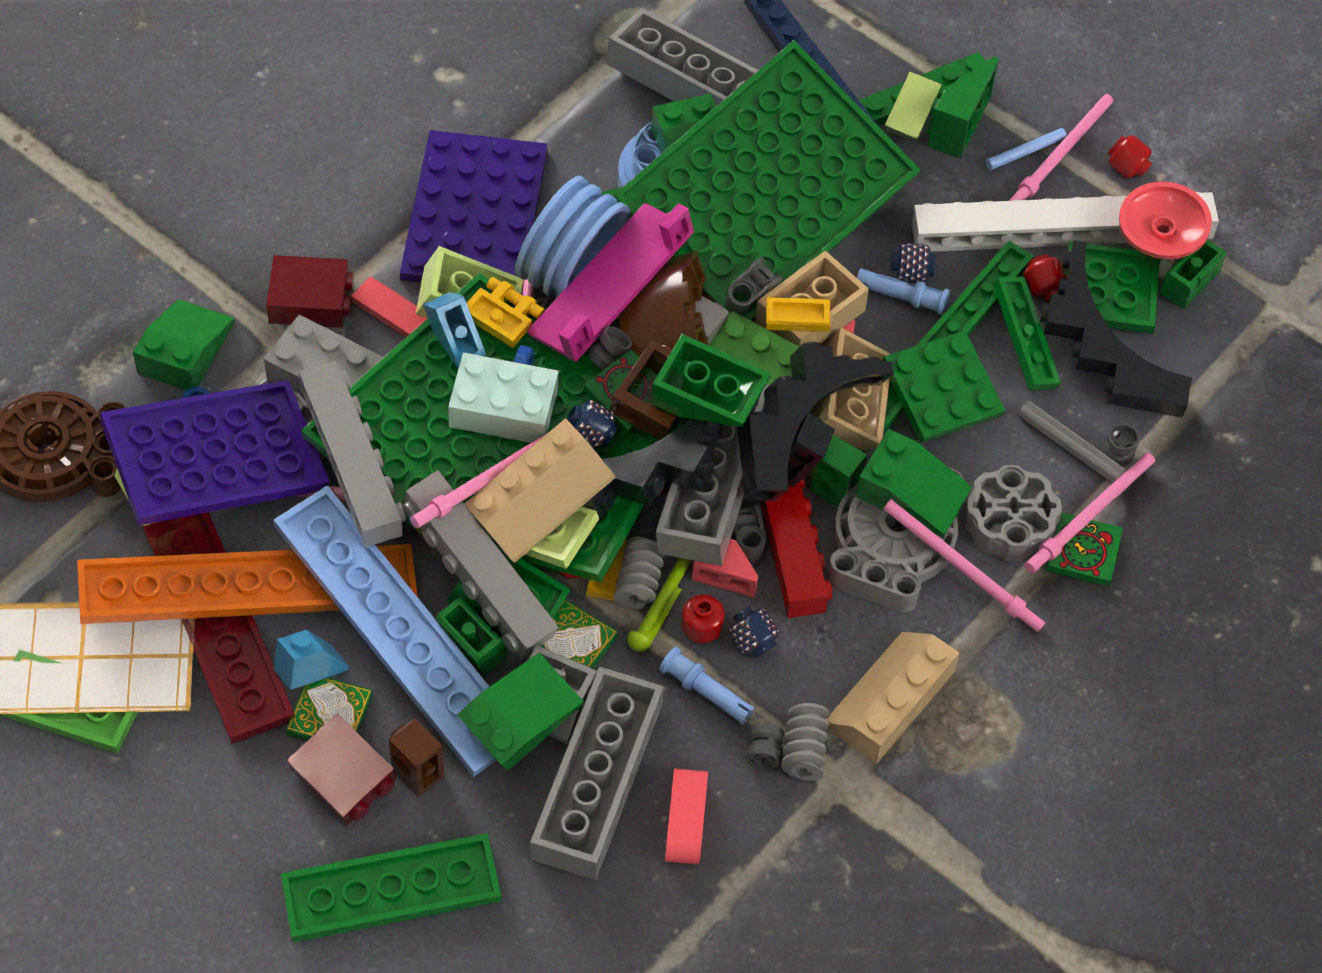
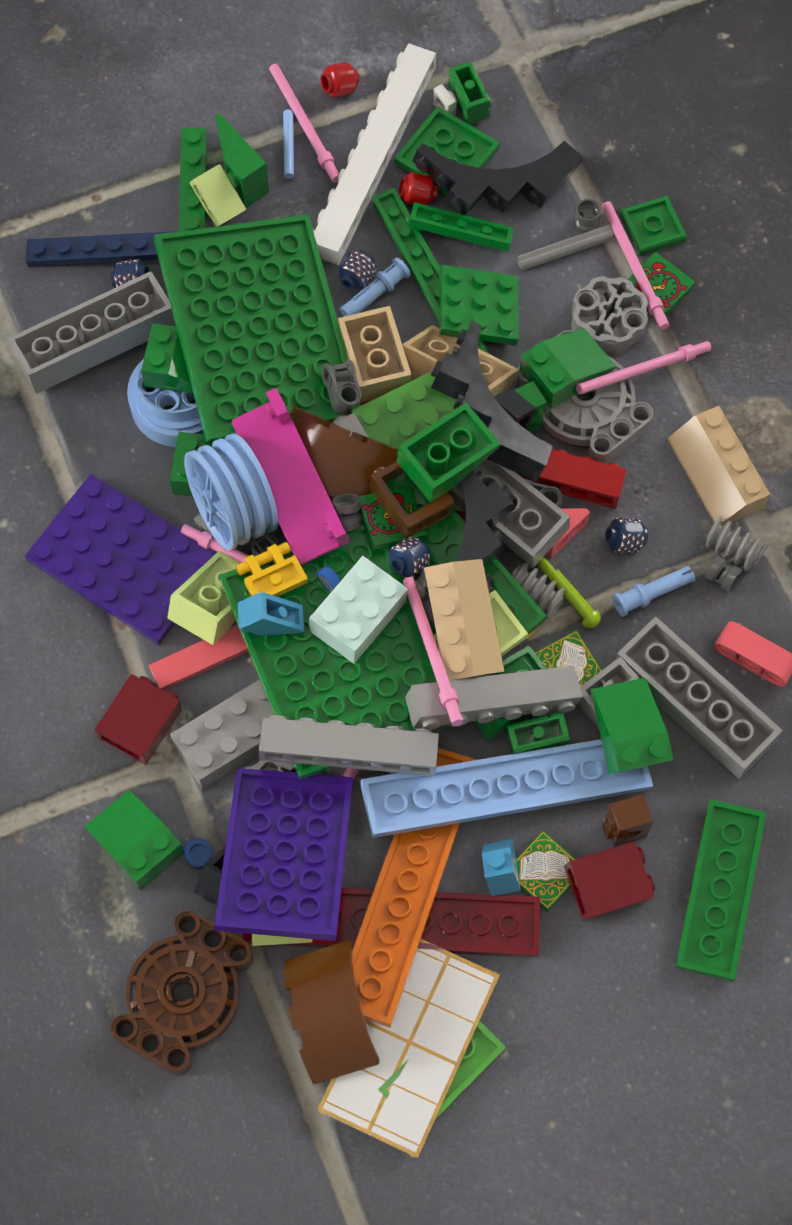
camera: 60 degrees left, 10 degrees up
red head [681,594,725,644] -> none
yellow tile [766,297,831,332] -> none
coral dish [1119,182,1212,259] -> none
none -> reddish brown panel [284,940,380,1084]
none -> green tile [619,195,687,256]

